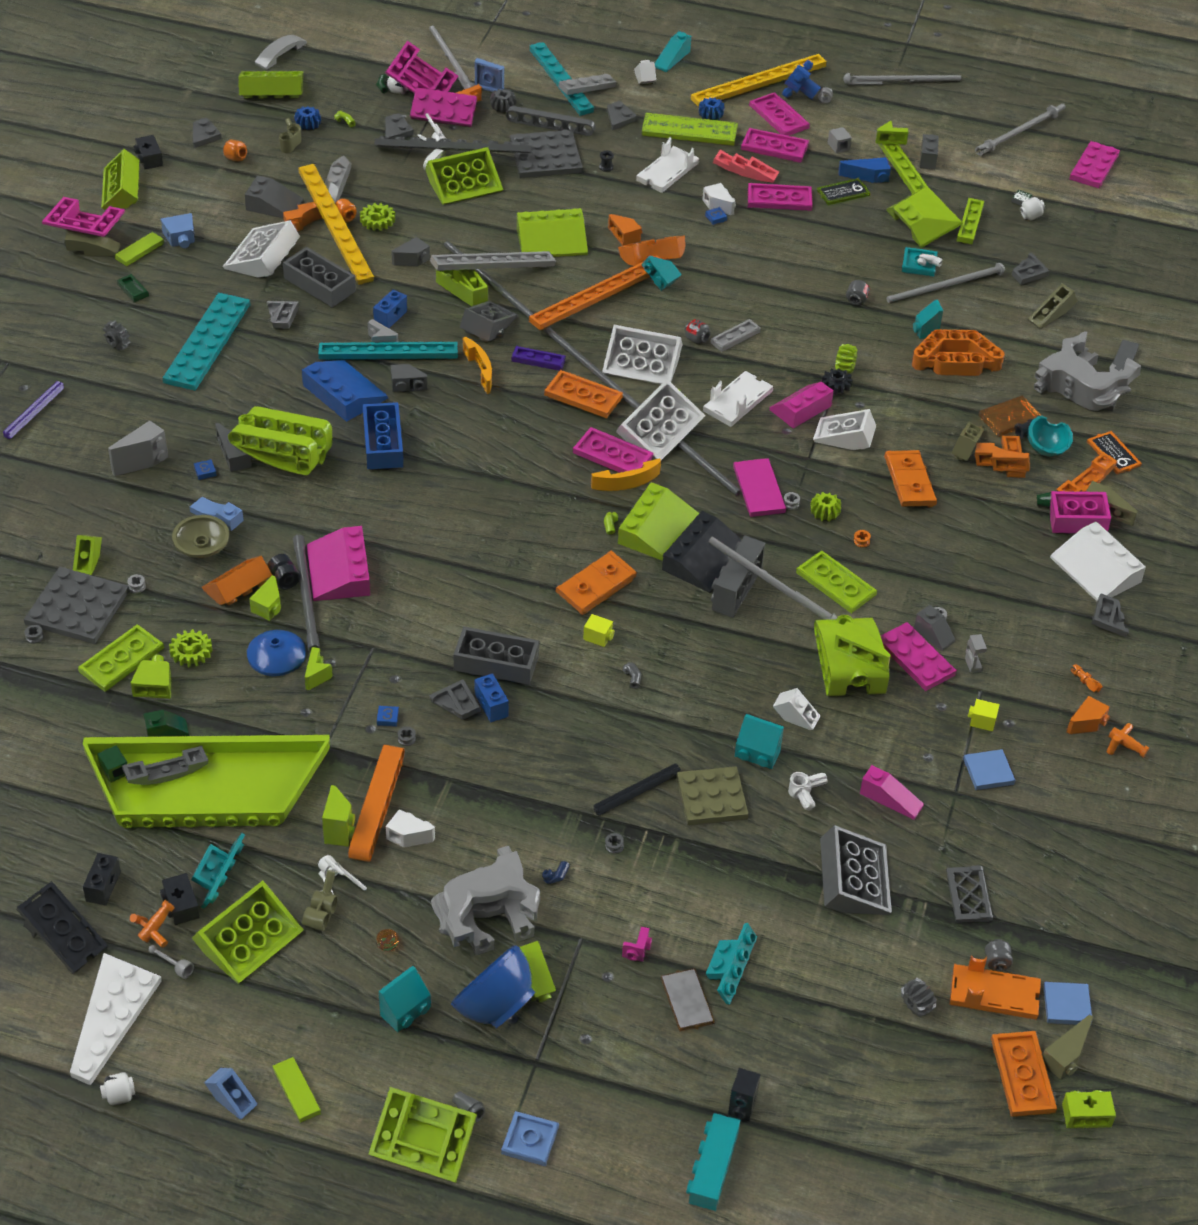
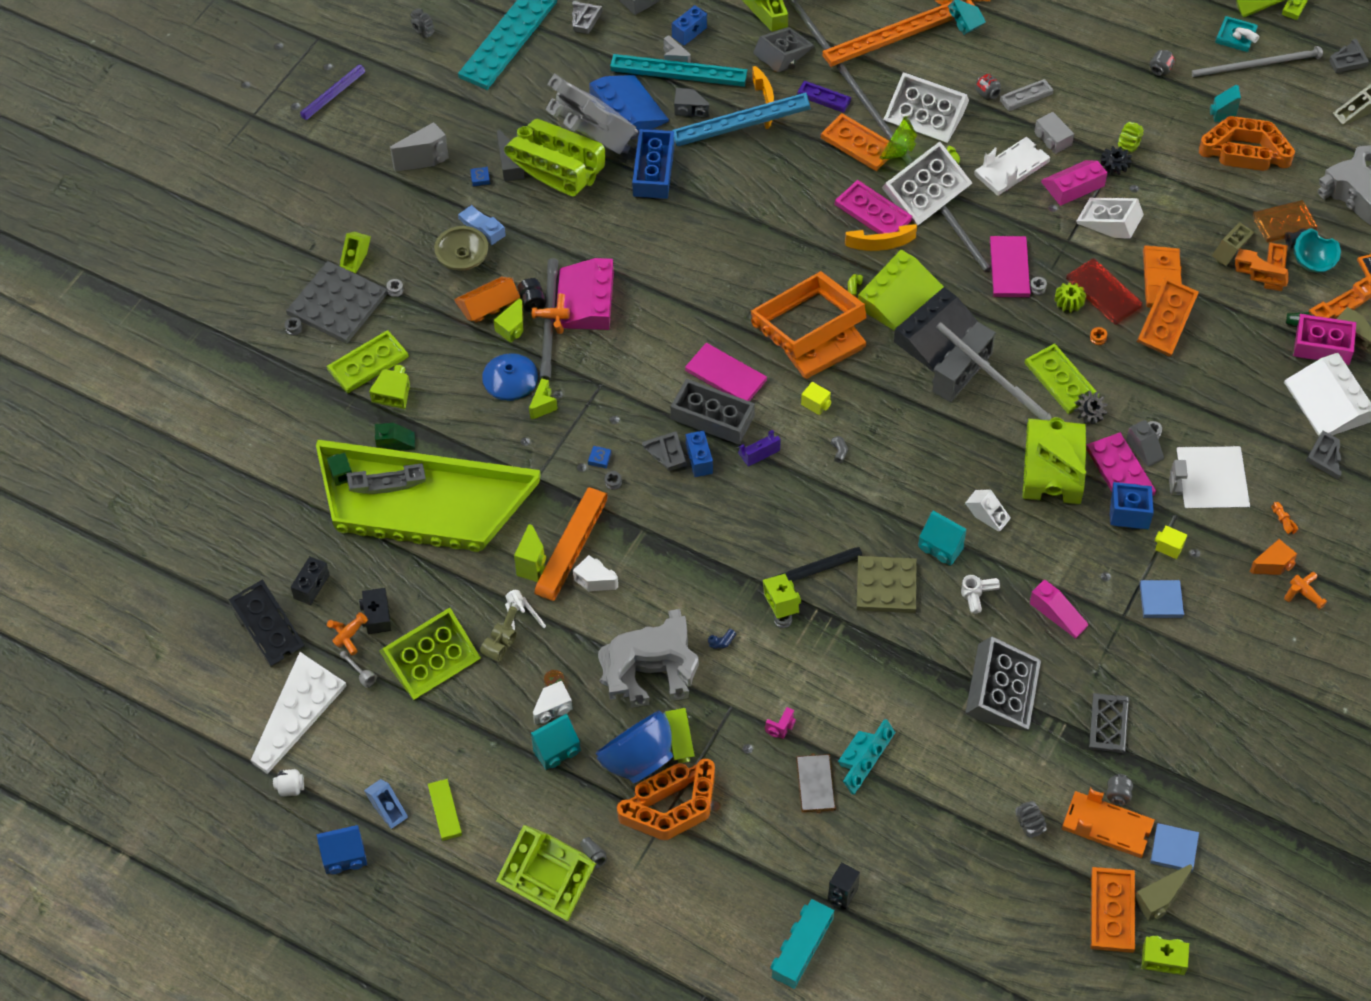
camera: 15 degrees right, 10 degrees up
lime gear [169,629,213,667] -> none
teal bracket [191,833,245,909] -> none
medium blue tile [501,1111,559,1166] -> none
none -> blue slope [316,825,367,874]
none -> orange piece [532,293,570,334]
none -> white slope [533,681,572,725]
none -> light grey piece [545,73,639,154]
none -> orange piece [617,759,715,840]
none -> dark azure tile [673,93,811,147]
none -> dark pink tile [685,343,767,401]
none -> dark purple hinge [738,430,781,467]
none -> orange window [751,271,867,359]
none -> lime brick [763,574,801,619]
none -> clear neon green slope [879,116,917,160]
none -> light grey brick [1034,112,1074,154]
none -> clear red tile [1066,258,1143,325]
none -> black gear [1074,391,1108,425]
none -> blue slope [1110,482,1153,529]
none -> orange plate [1136,277,1199,357]
none -> white sticker [1177,446,1250,508]

